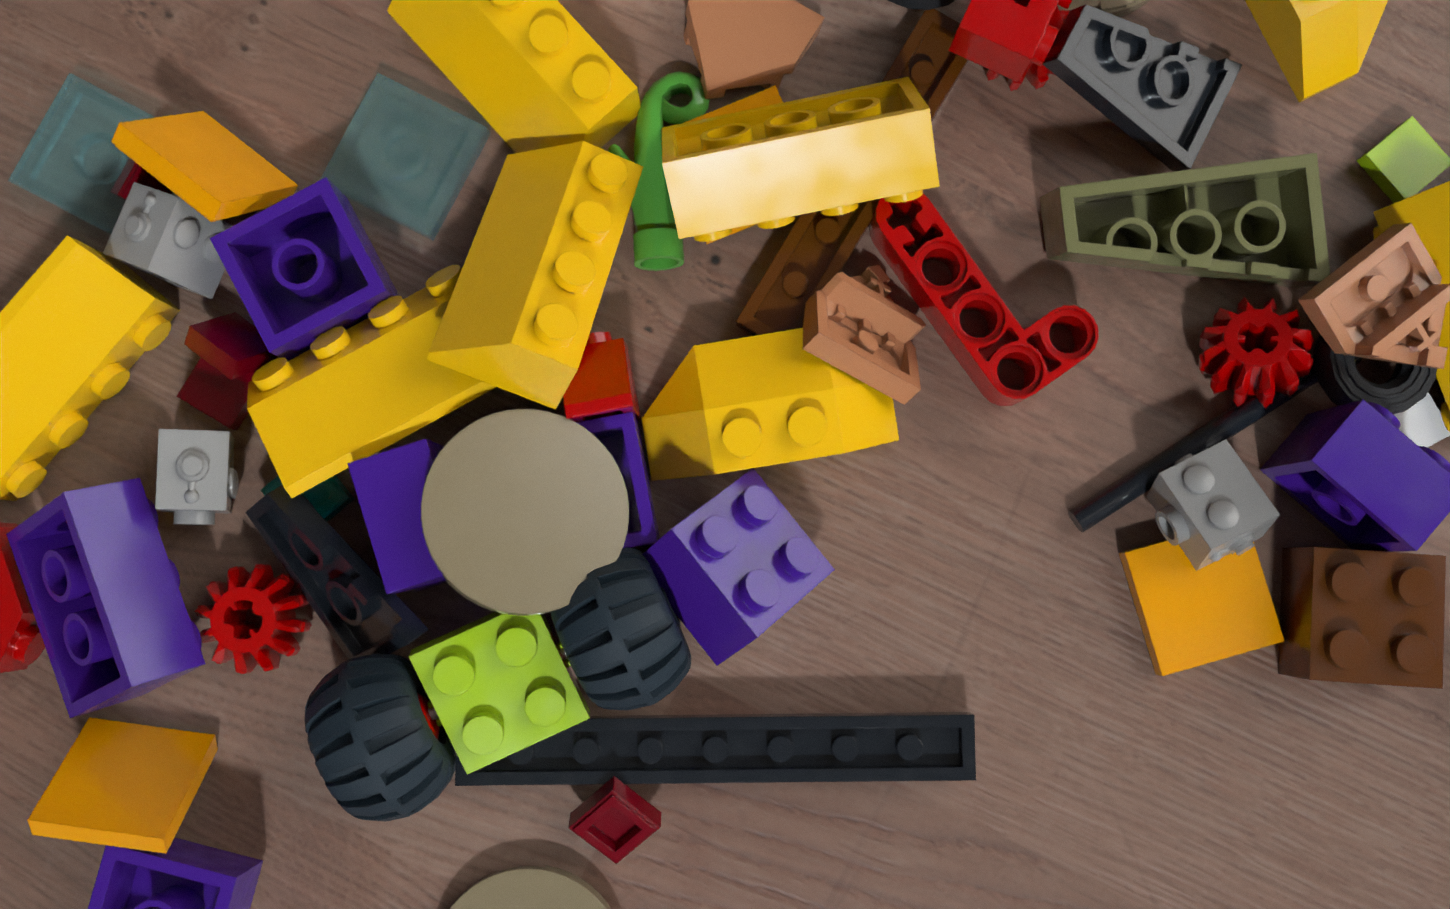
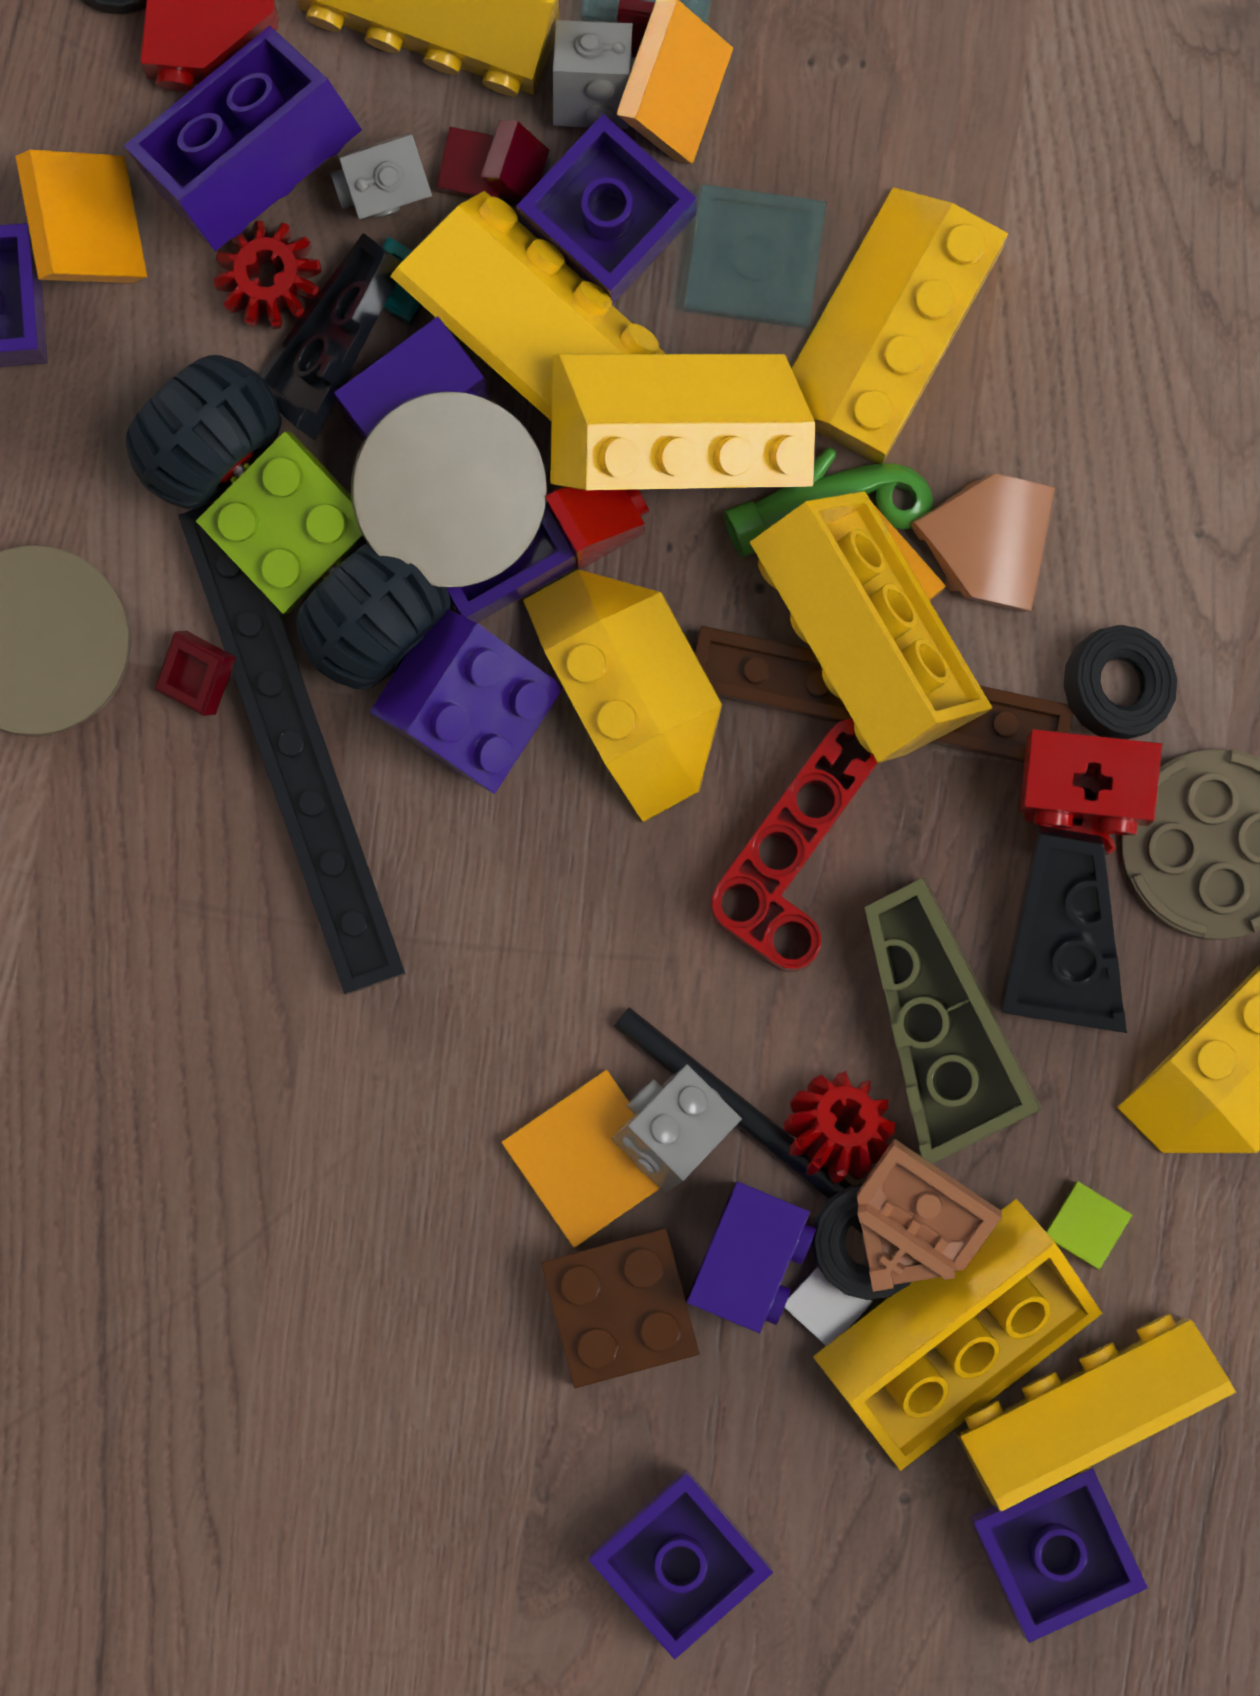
camera: 75 degrees right, 0 degrees up
nougat slope [803,265,926,405] -> none

